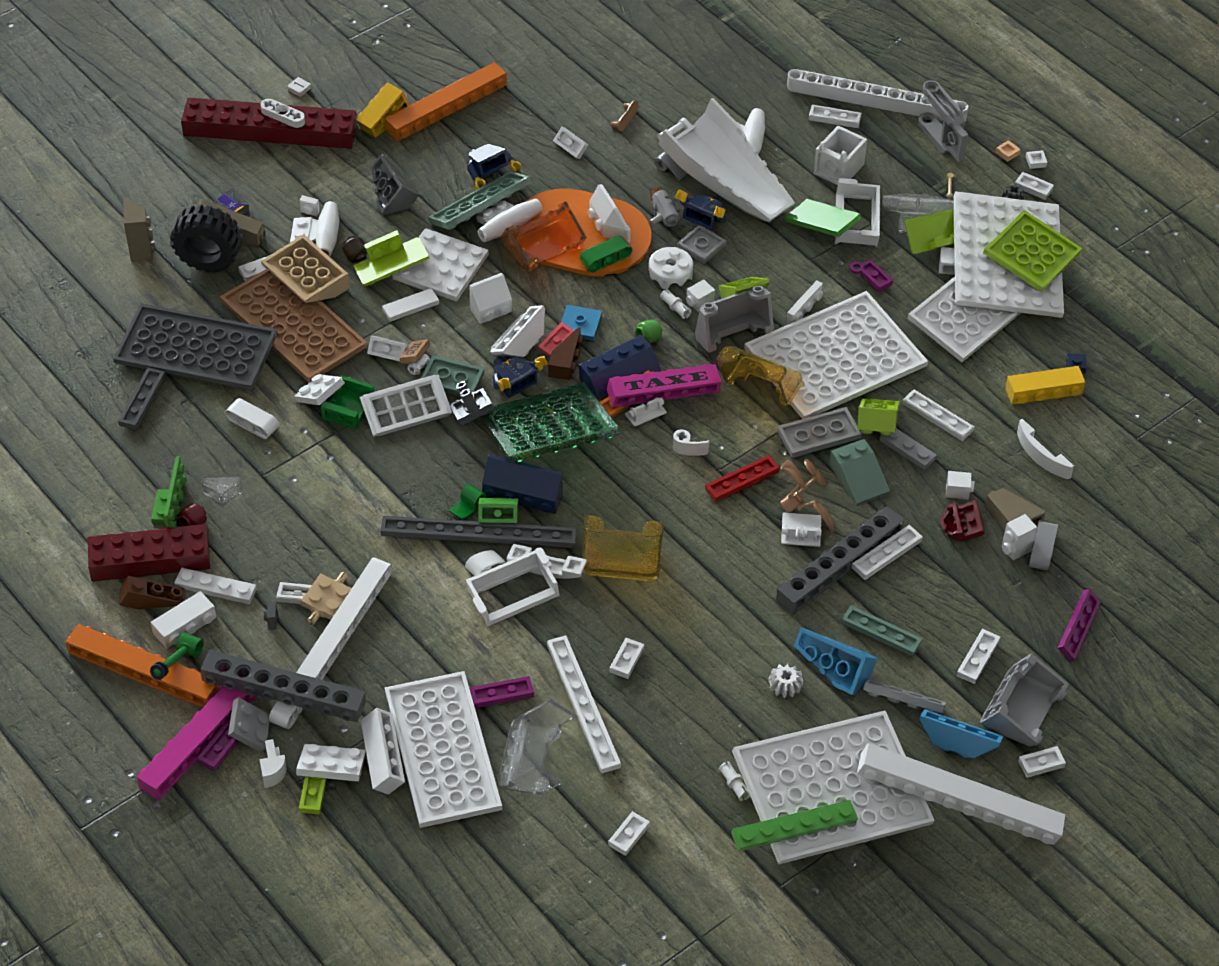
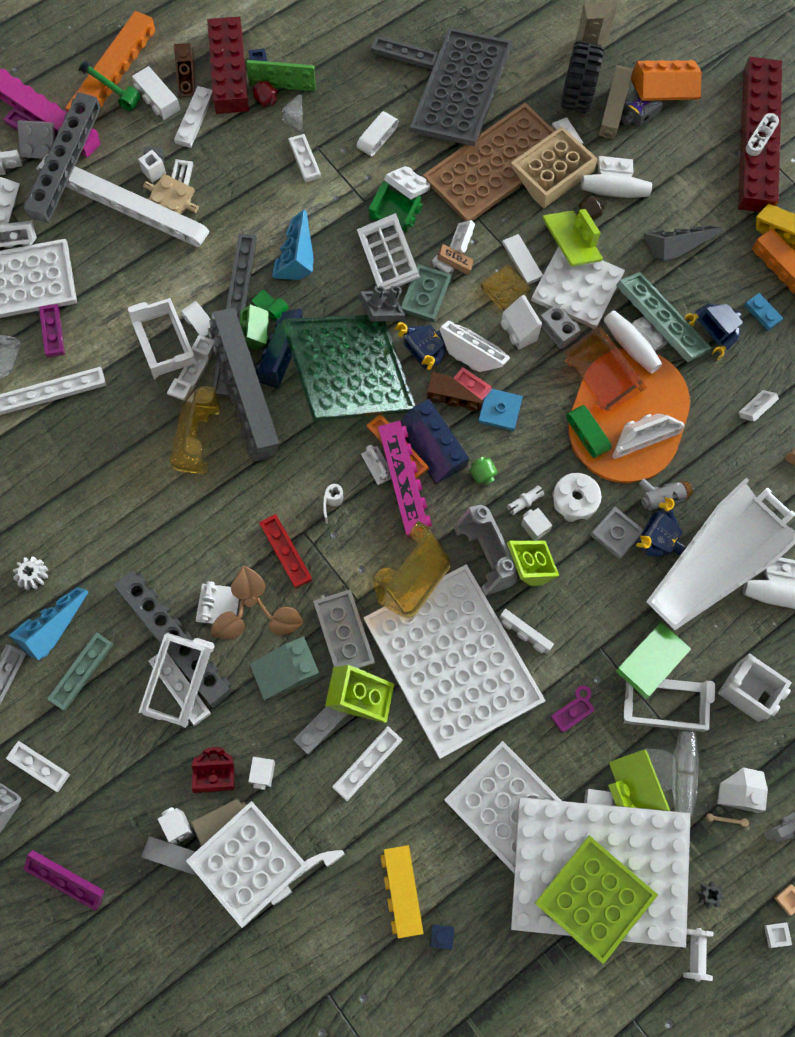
camera: 90 degrees right, 20 degrees up
white plate [299,195,320,217] -> none
white plate [610,638,644,679] -> none
white plate [1015,172,1054,200] -> none
none -> white brick [138,150,166,183]
none -> white piece [138,633,215,728]
none -> white plate [186,801,308,928]
none -> dark grey brick [208,308,280,462]
none -> dark blue plate [248,48,267,61]
none -> dark azure wedge [272,210,314,280]
none -> white tile [288,134,321,183]
none -> clear yellow plate [481,264,531,311]
none -> light grey brick [540,304,580,349]
none -> orange slope [630,60,702,101]
none -> white hose [683,928,714,982]
none -> white slope [717,767,768,813]
none -> dark azure plate [744,293,783,331]

